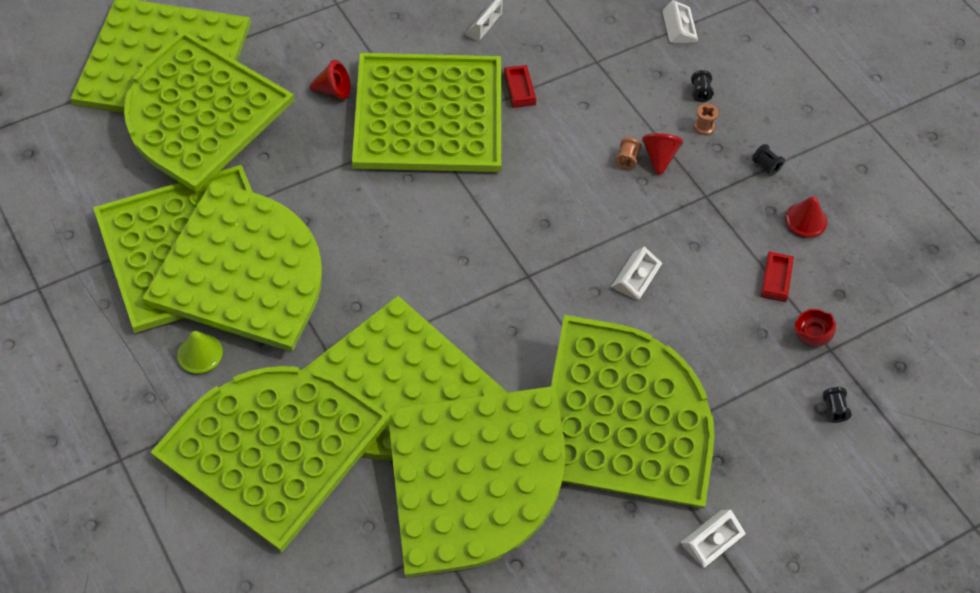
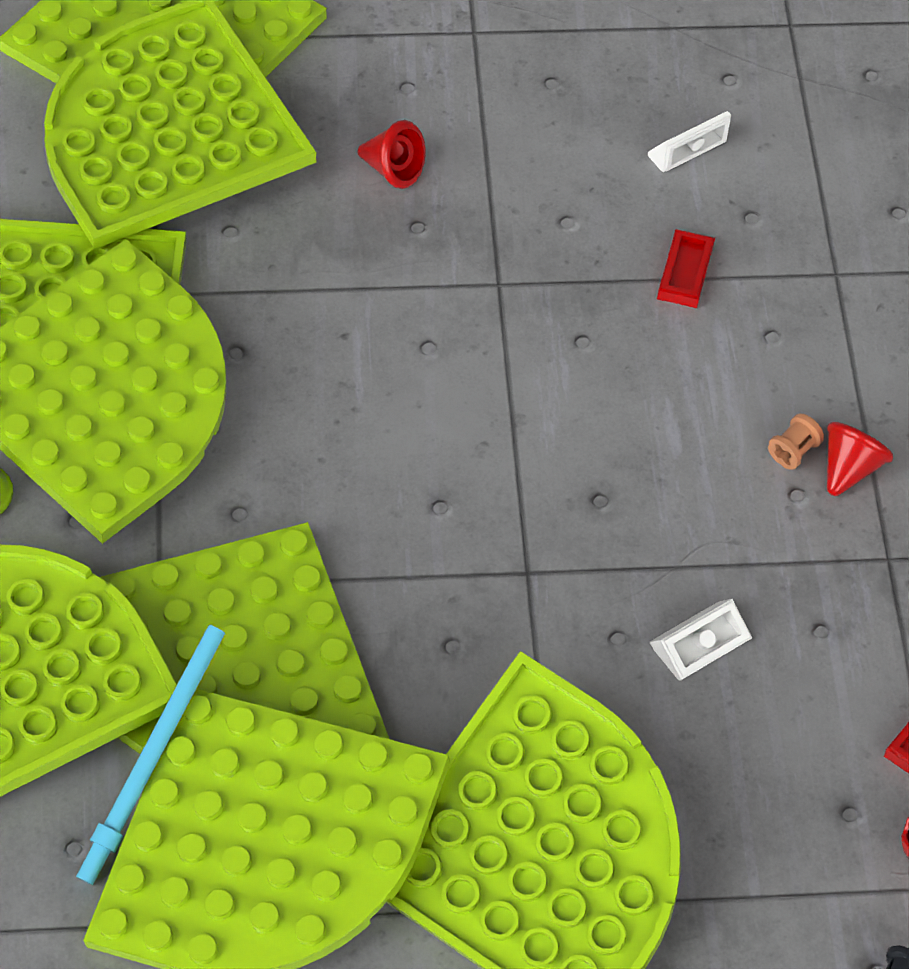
camera: 25 degrees right, 0 degrees up
lime plate [352,53,501,172] -> none
none -> medium azure bar [76,625,225,885]

